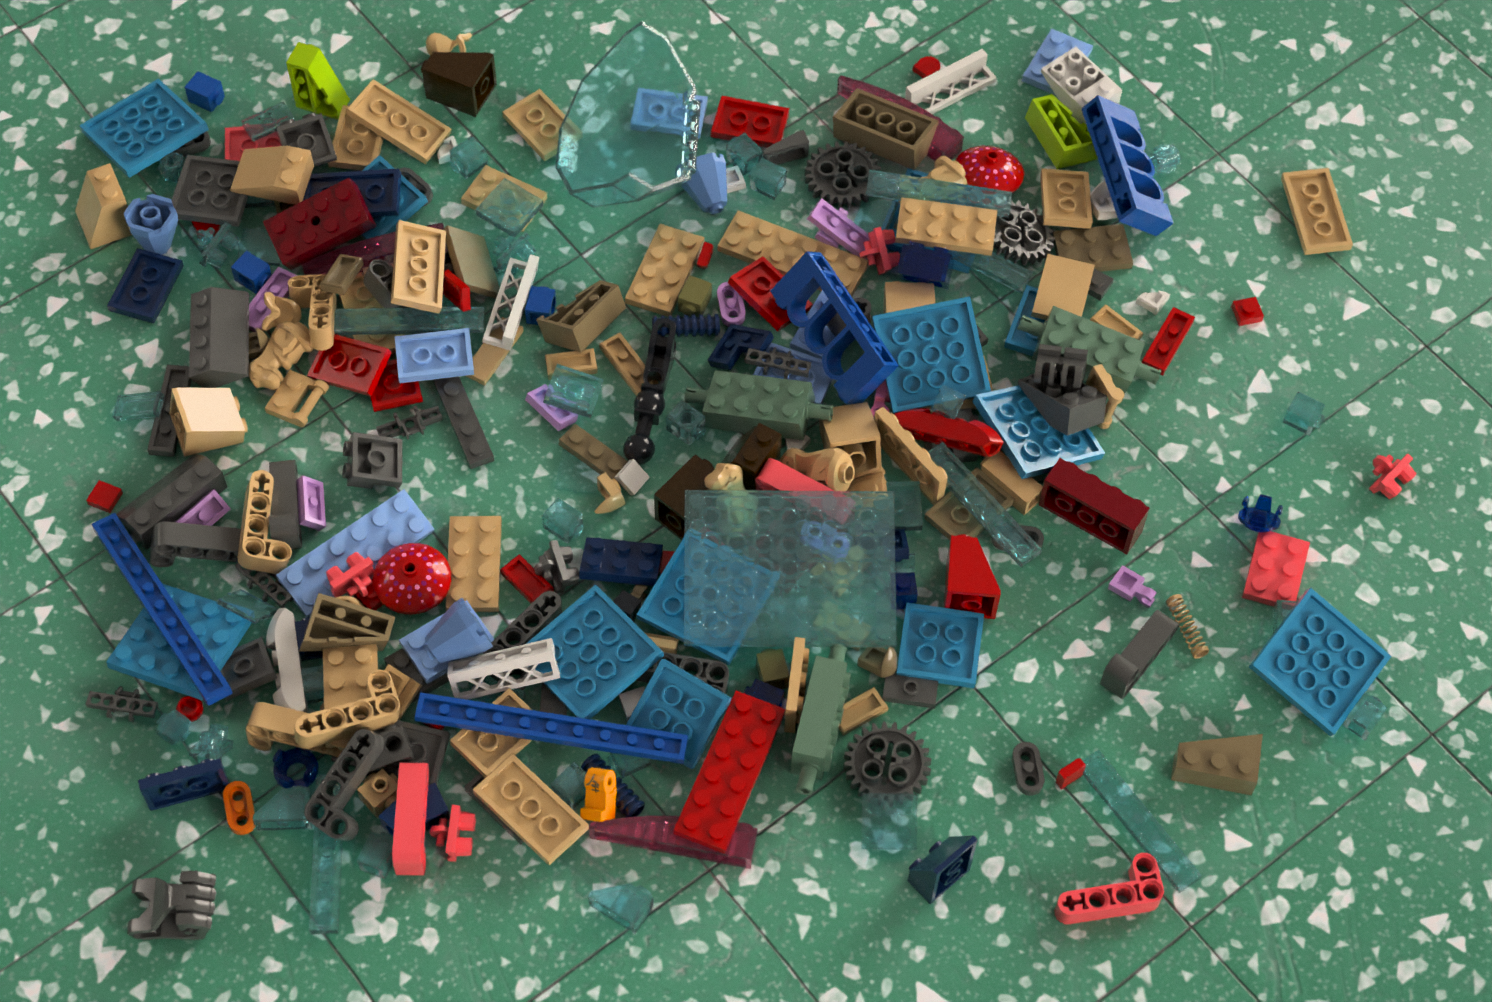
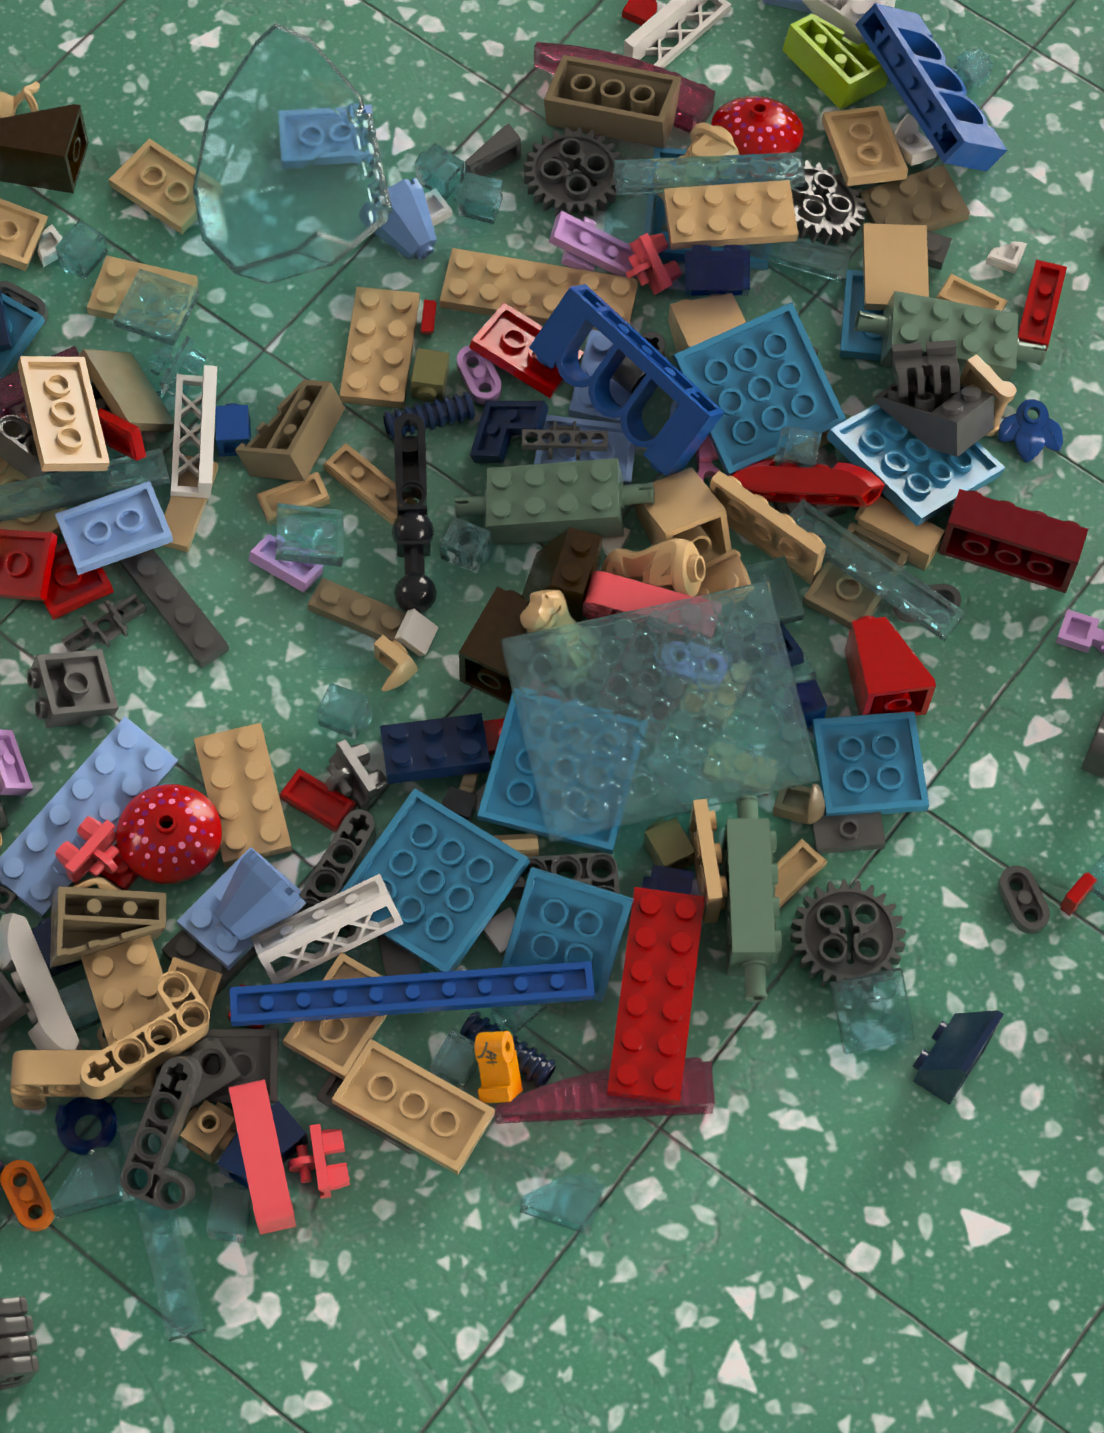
camera: 15 degrees left, 5 degrees up
red plate [711,95,790,148] -> none
none -> blue plate [998,399,1063,463]

